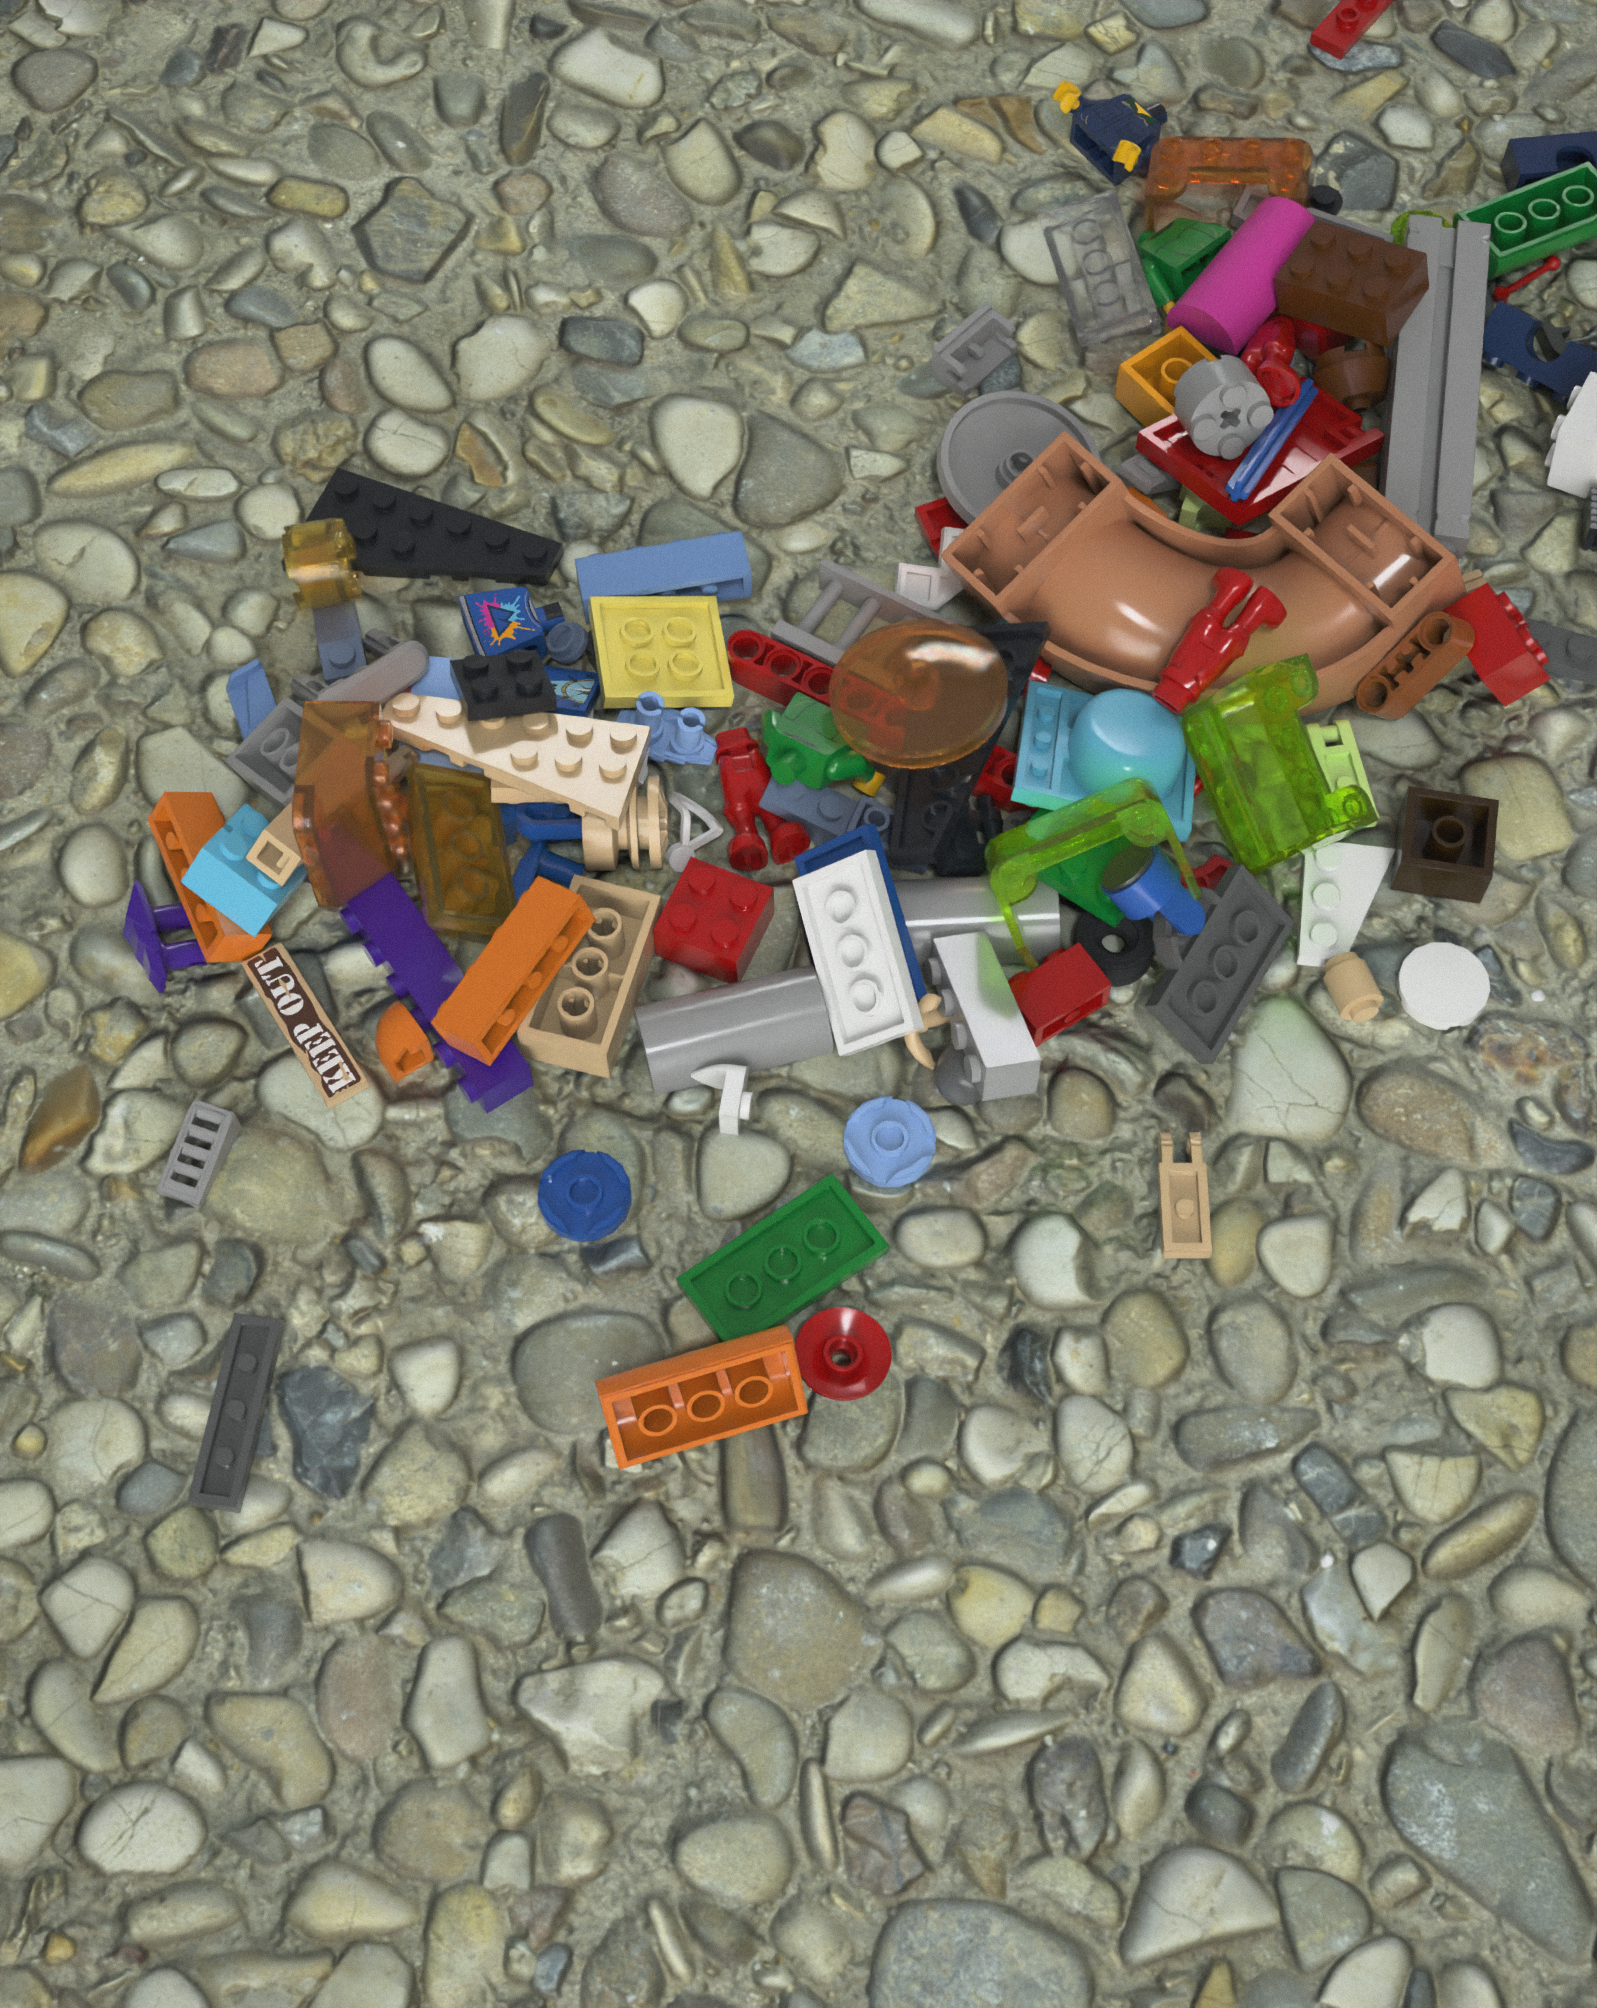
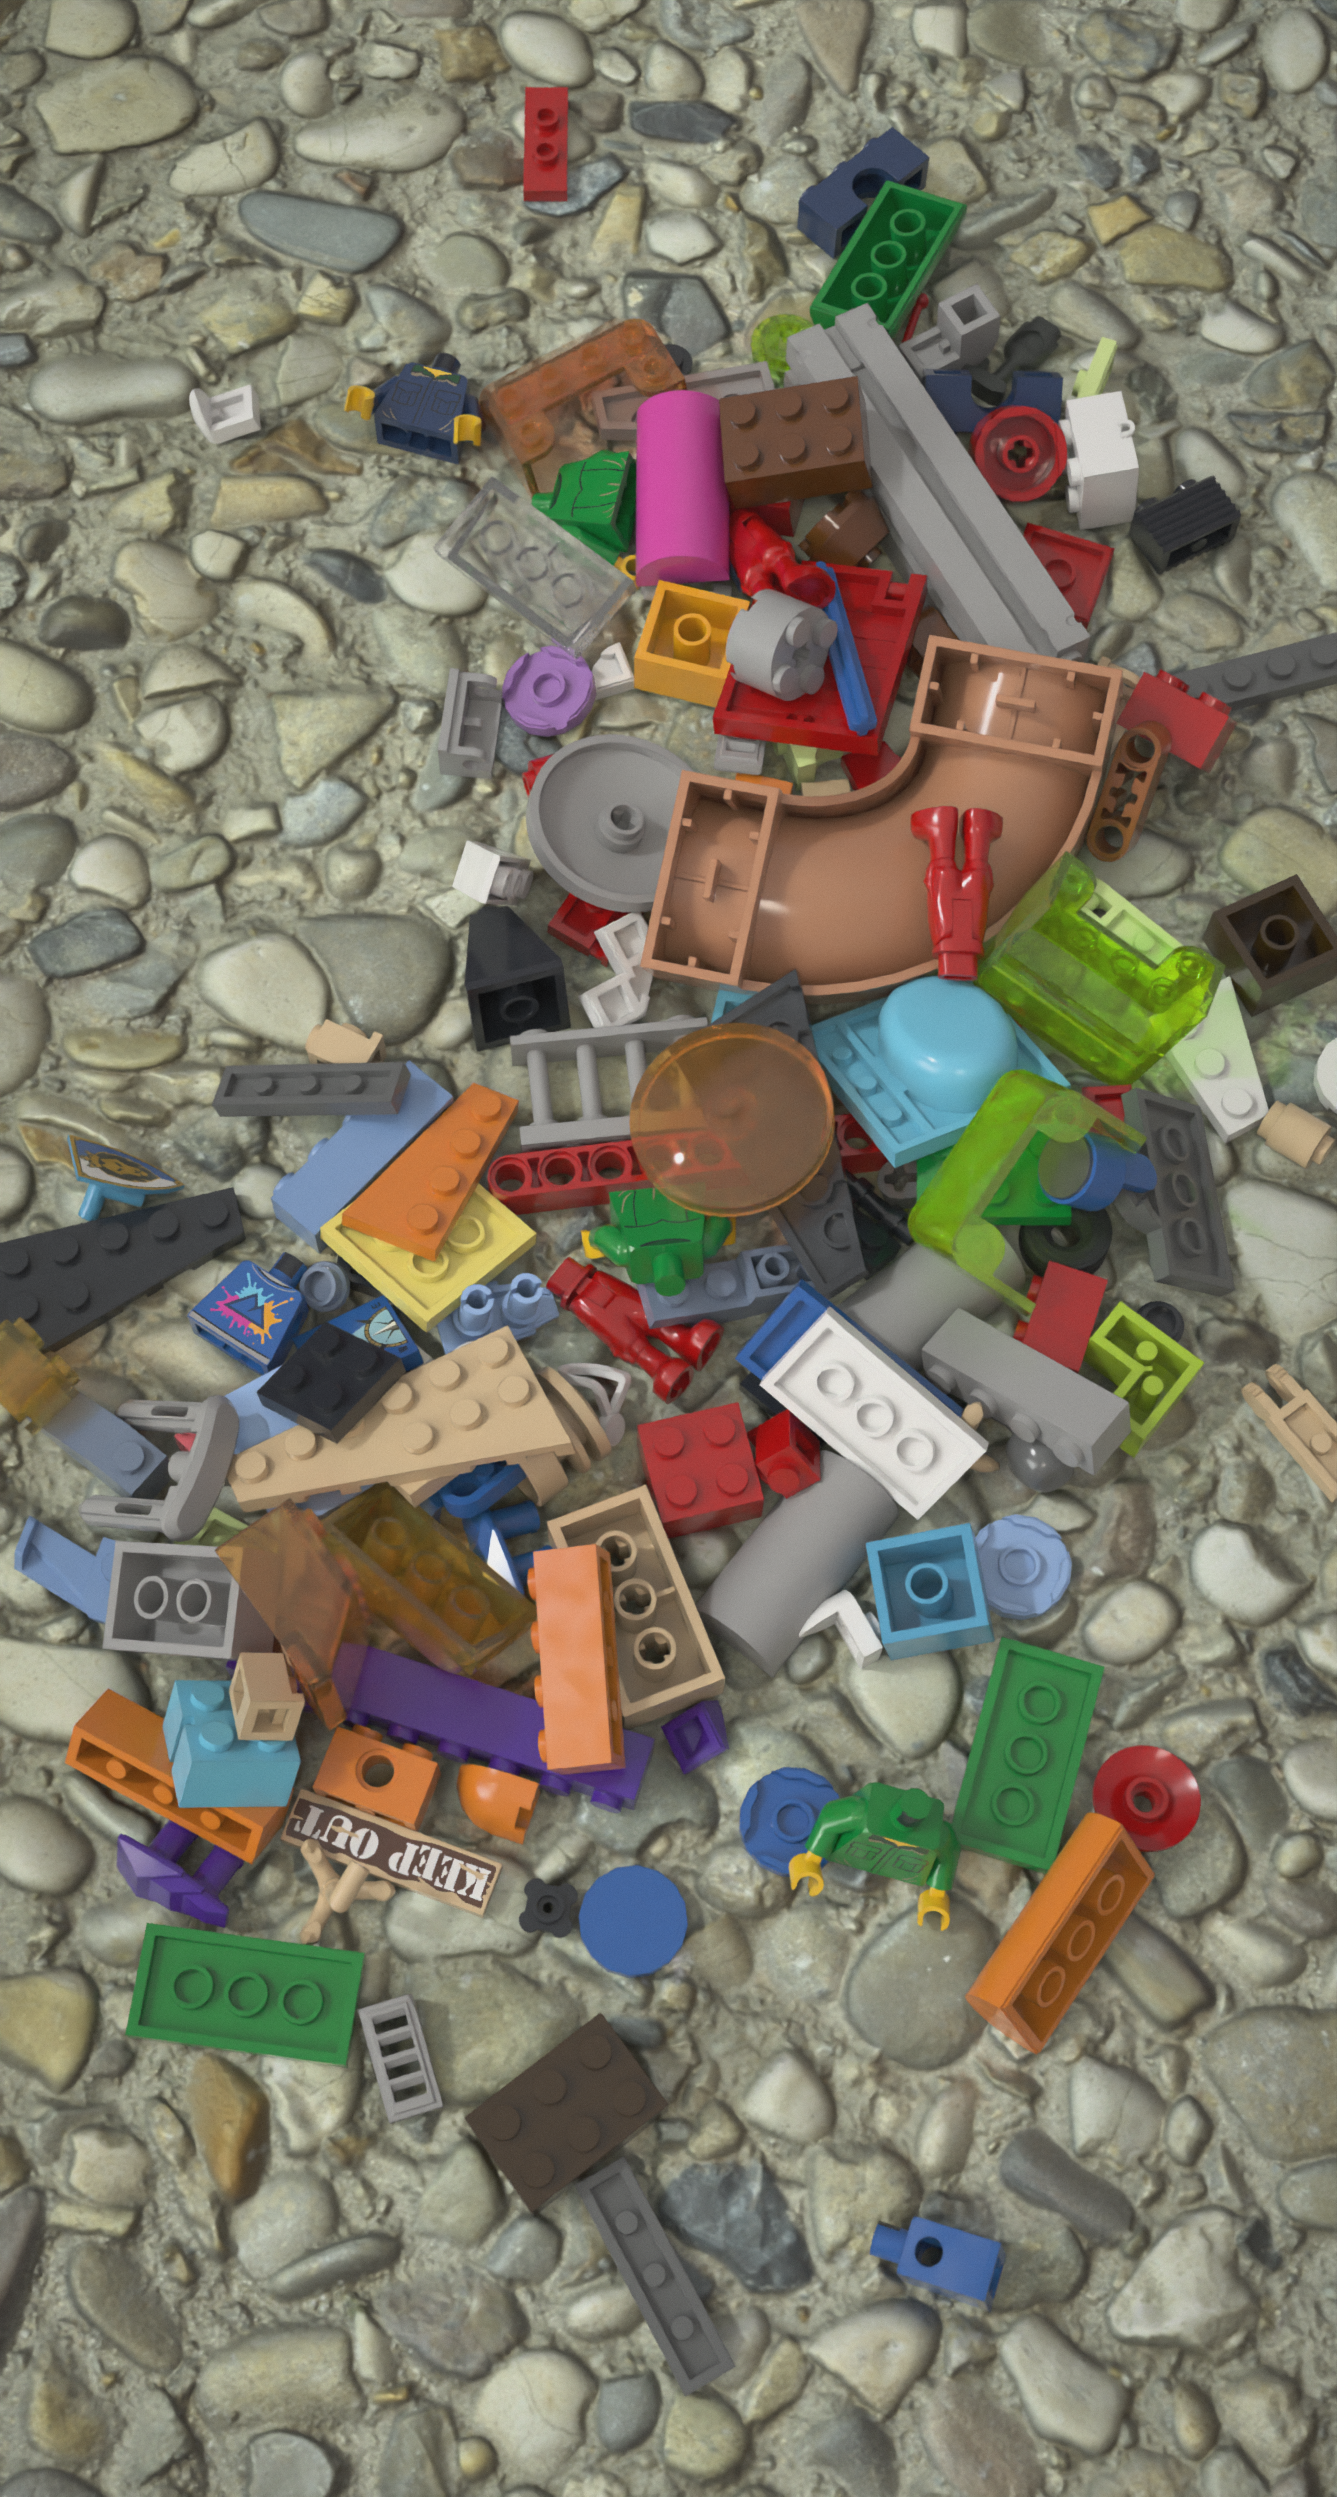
camera: 40 degrees left, 5 degrees up
none -> shield [67,1134,185,1221]
none -> green plate [125,1923,366,2068]
none -> white plate [189,384,261,444]
none -> dark grey plate [212,1062,411,1117]
none -> tan piece [300,1839,396,1945]
none -> tan brick [305,1019,387,1064]
none -> orange brick [312,1725,441,1832]
none -> orange wing [342,1083,519,1262]
none -> white slope [452,840,533,906]
none -> black slope [464,905,571,1052]
none -> dark brown brick [464,2012,669,2217]
none -> medium lavender tile [502,645,596,737]
none -> black plate [519,1878,578,1938]
none -> blue tile [579,1865,688,1978]
none -> white tile [591,642,635,701]
none -> dark purple slope [661,1700,729,1774]
none -> red brick [747,1409,821,1499]
none -> green torso [788,1782,961,1931]
none -> dark azure brick [866,1523,995,1661]
none -> blue torso [870,2216,1006,2312]
none -> light grey brick [898,284,1000,384]
none -> red brick [968,405,1067,502]
none -> red tile [1023,522,1115,629]
none -> lime brick [1083,1301,1204,1458]
none -> black plate [1137,1301,1184,1343]

